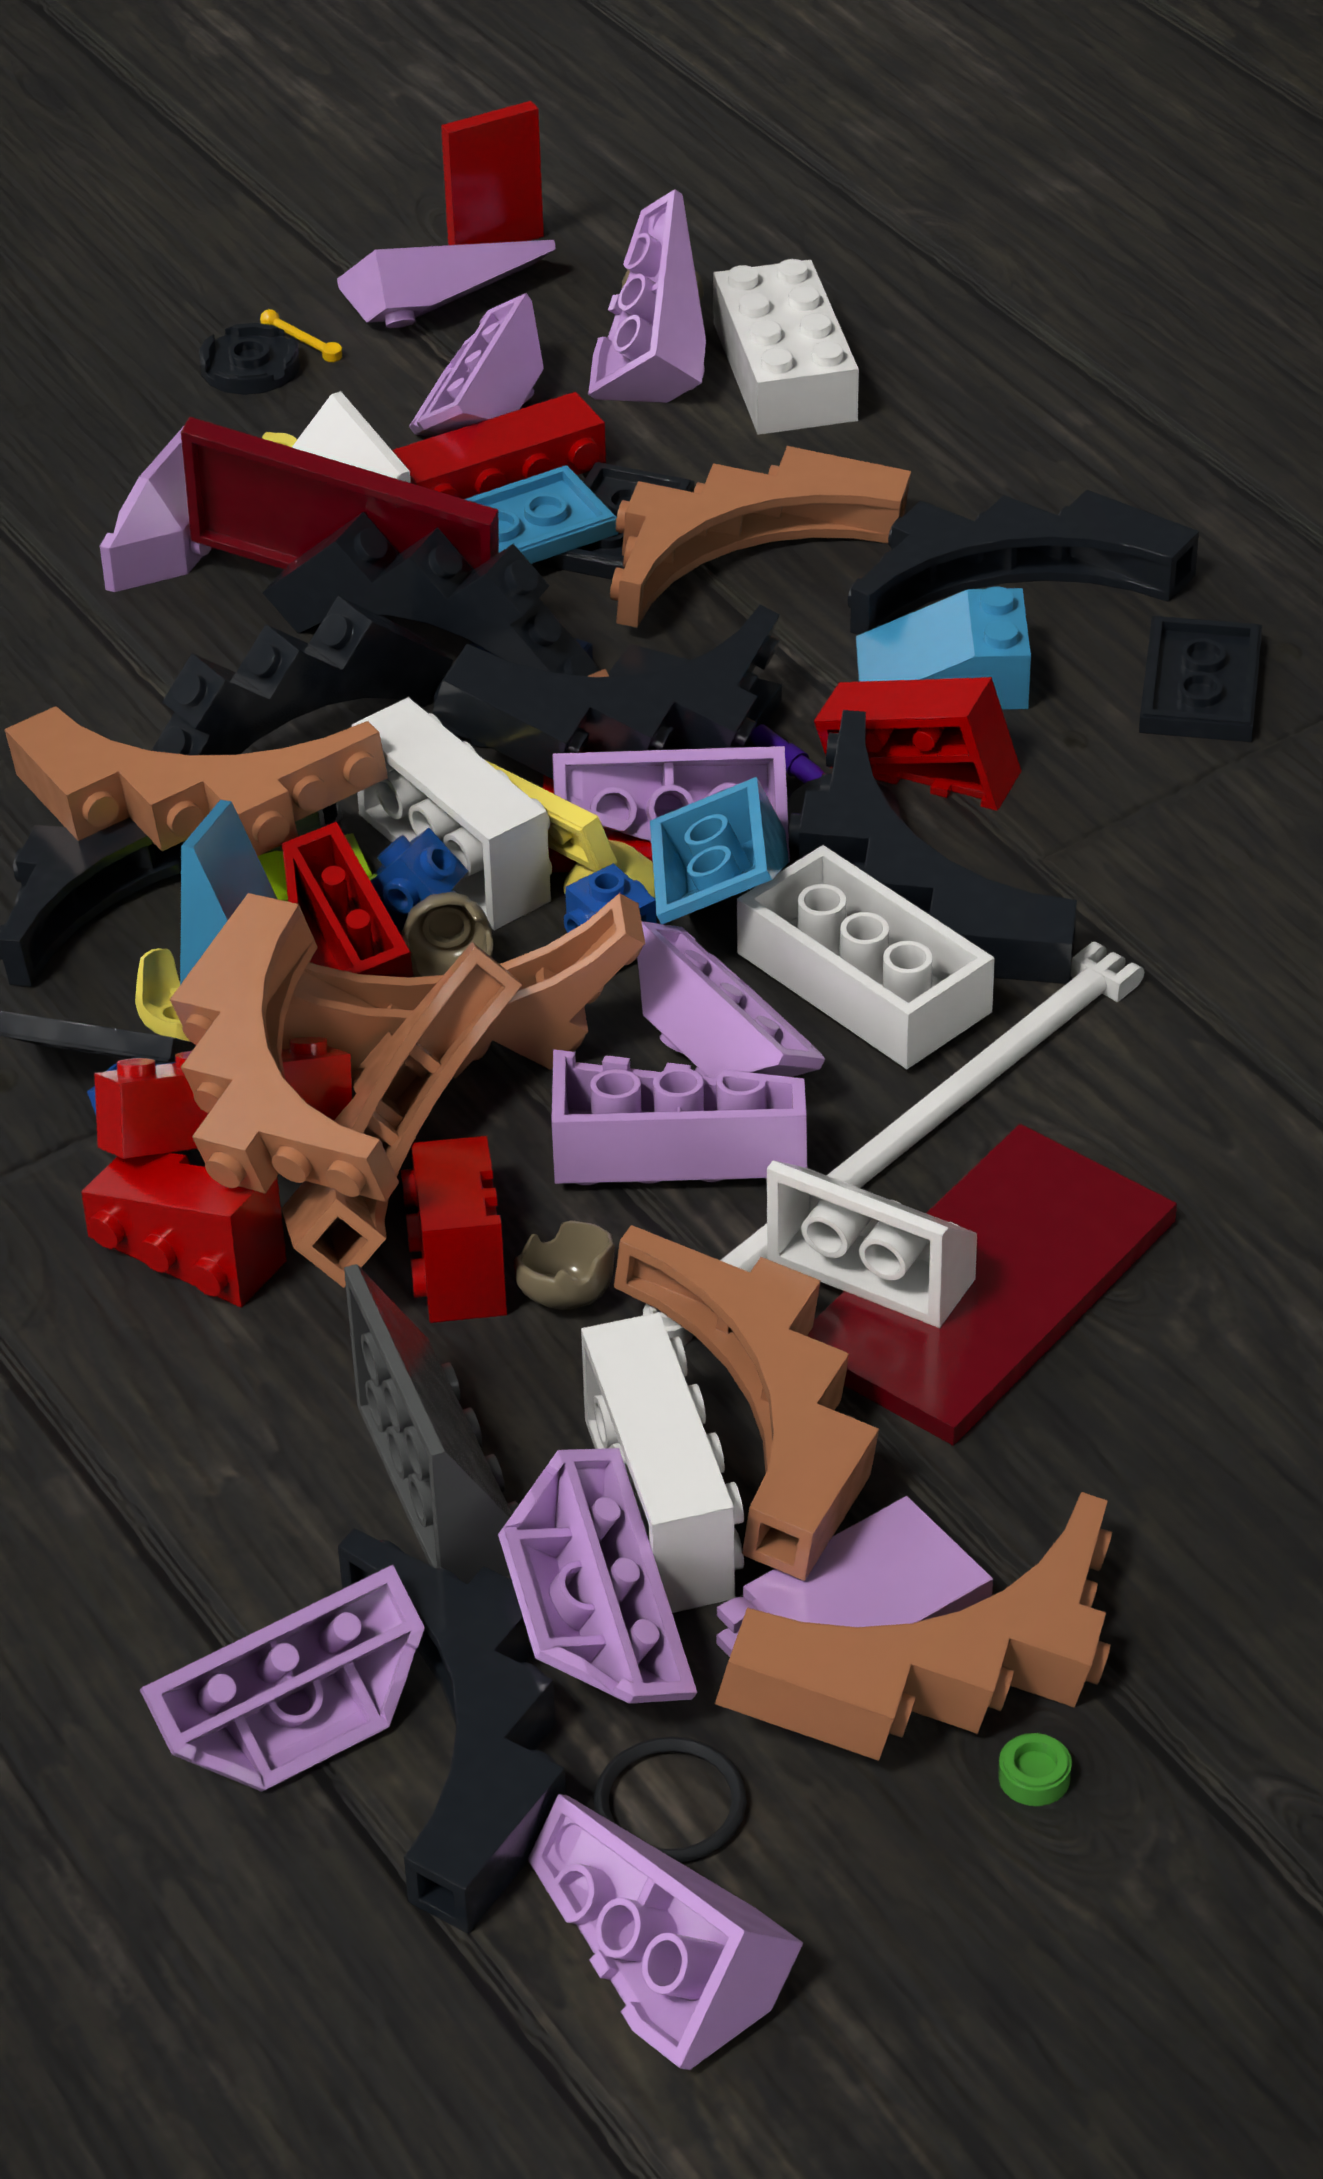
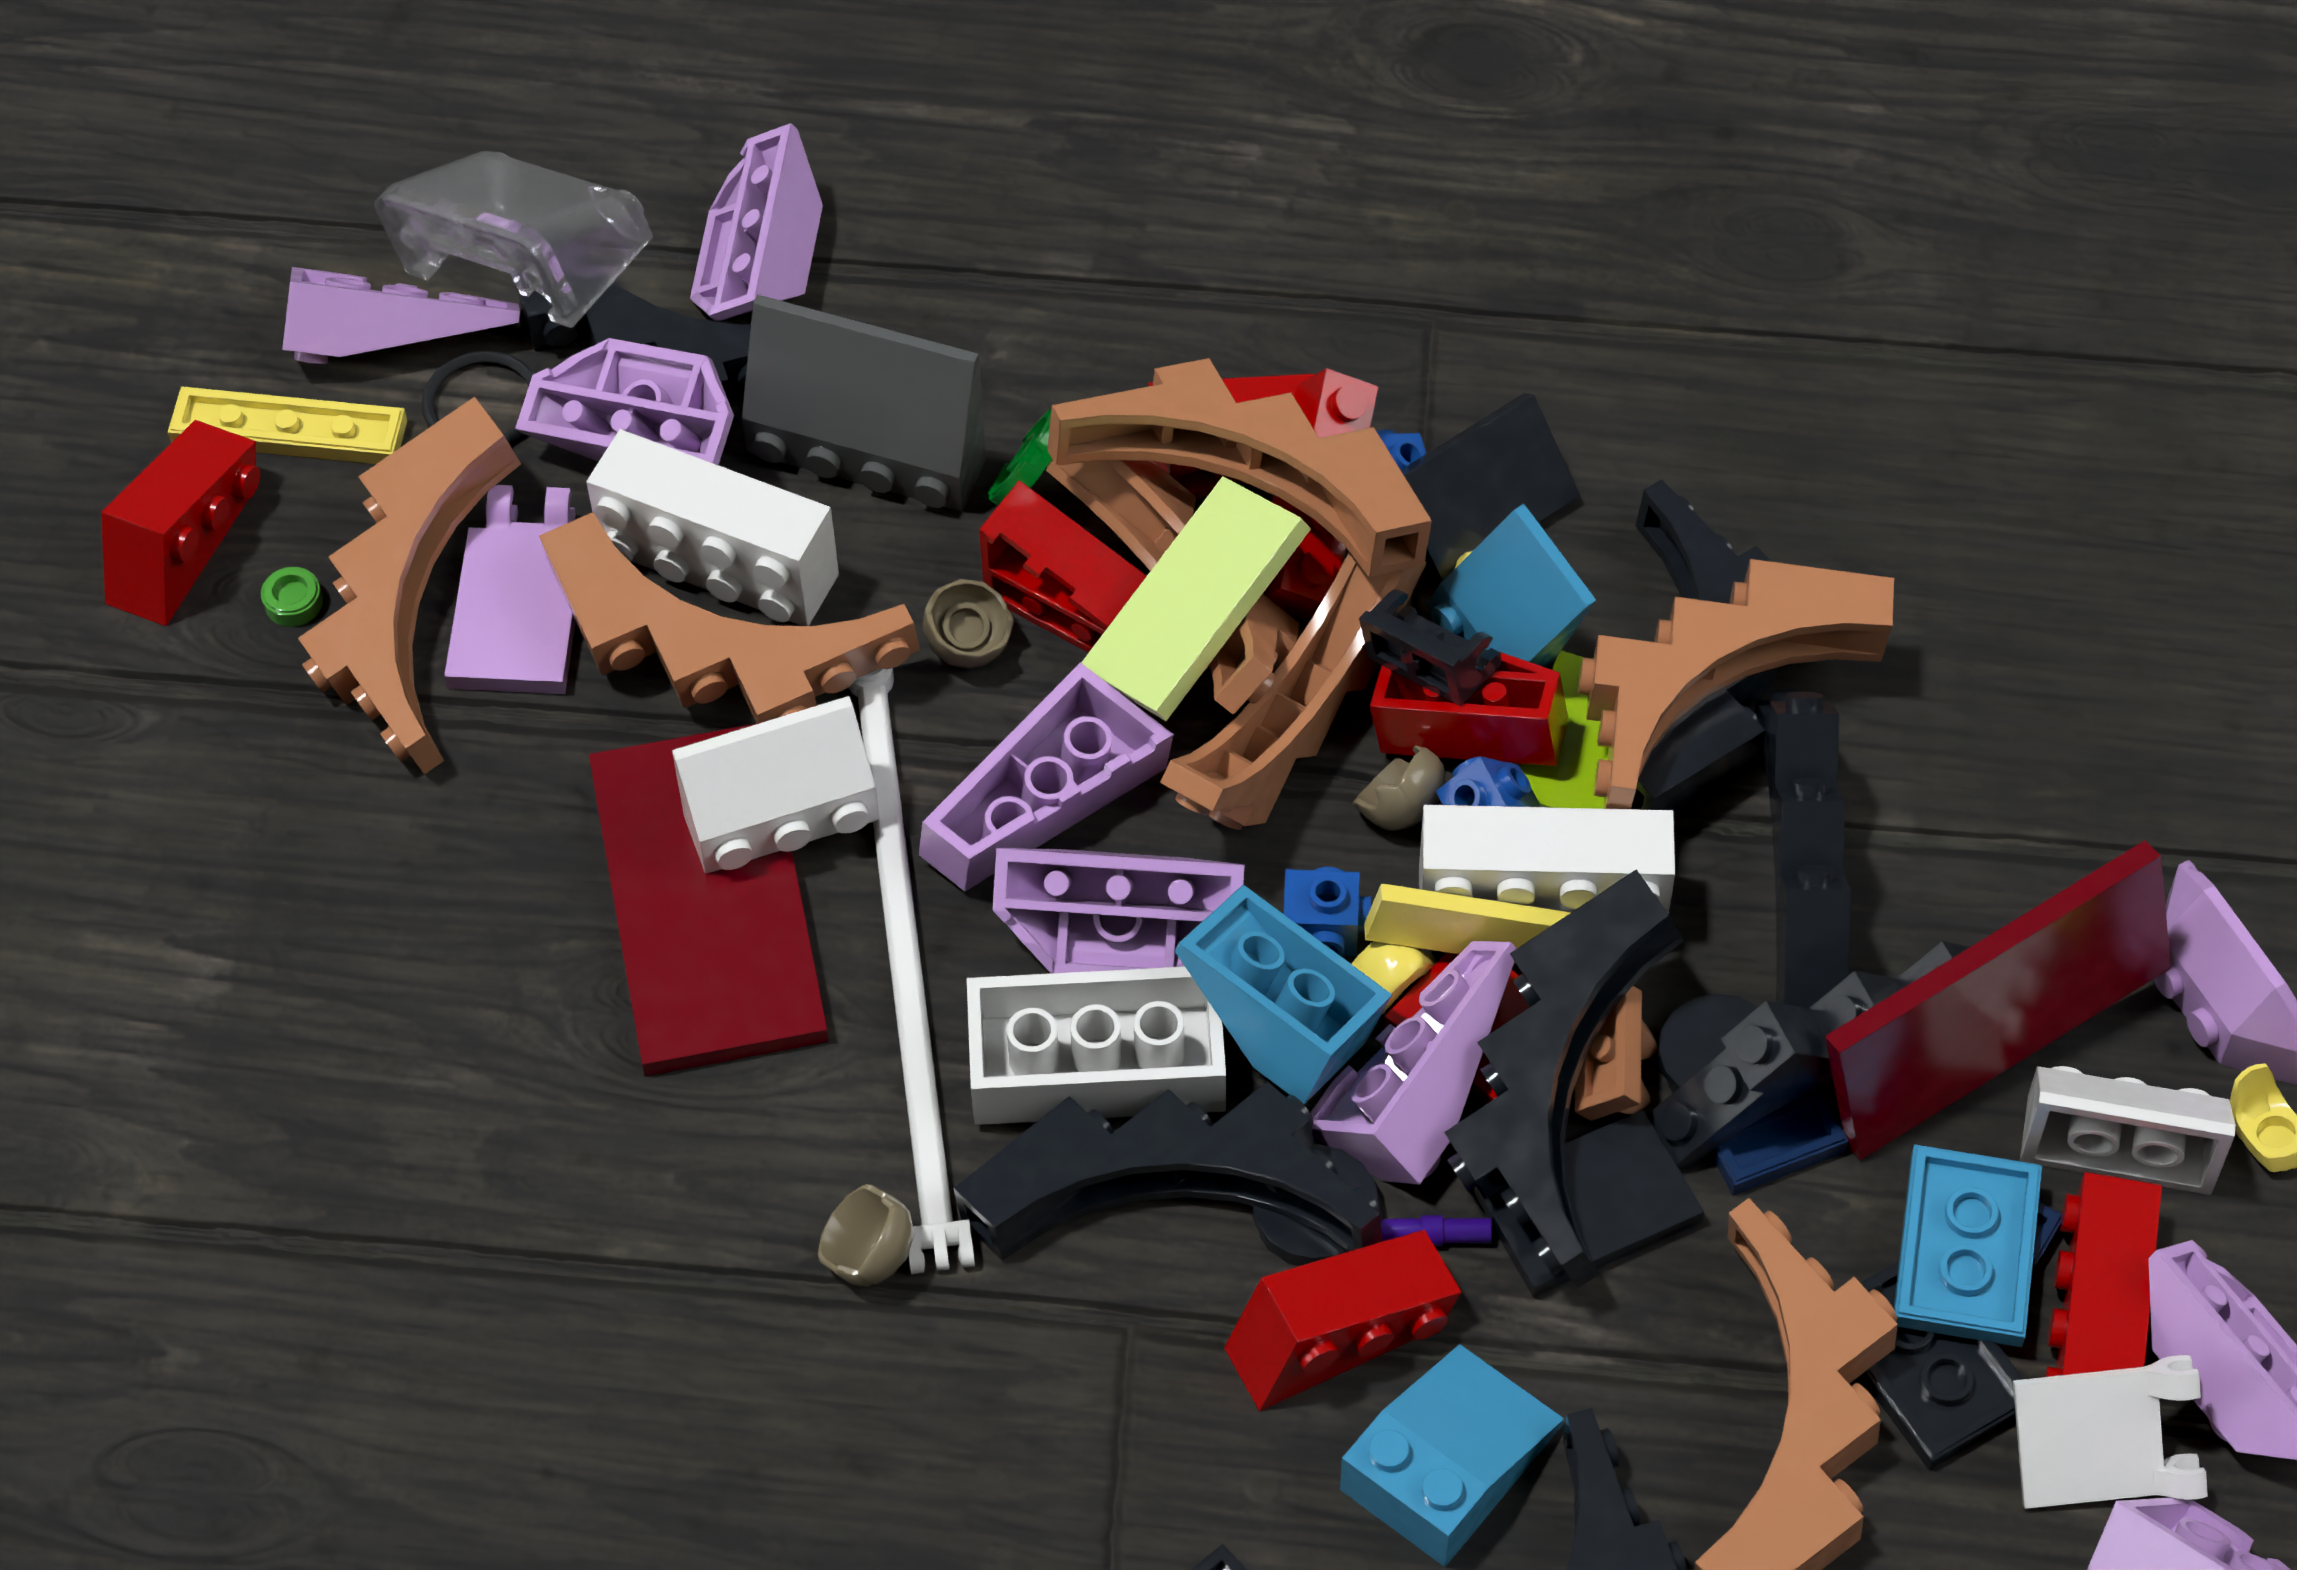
camera: 130 degrees right, 15 degrees up
none -> red wedge [101,420,261,626]
none -> light yellow tile [168,387,408,464]
none -> clear windscreen [374,151,653,328]
none -> dark tan hair [818,1184,914,1287]
none -> green tile [988,409,1052,506]
none -> yellowish green tile [1081,476,1311,721]
none -> black hinge [1359,589,1503,706]
none -> white flag [2013,1355,2208,1509]

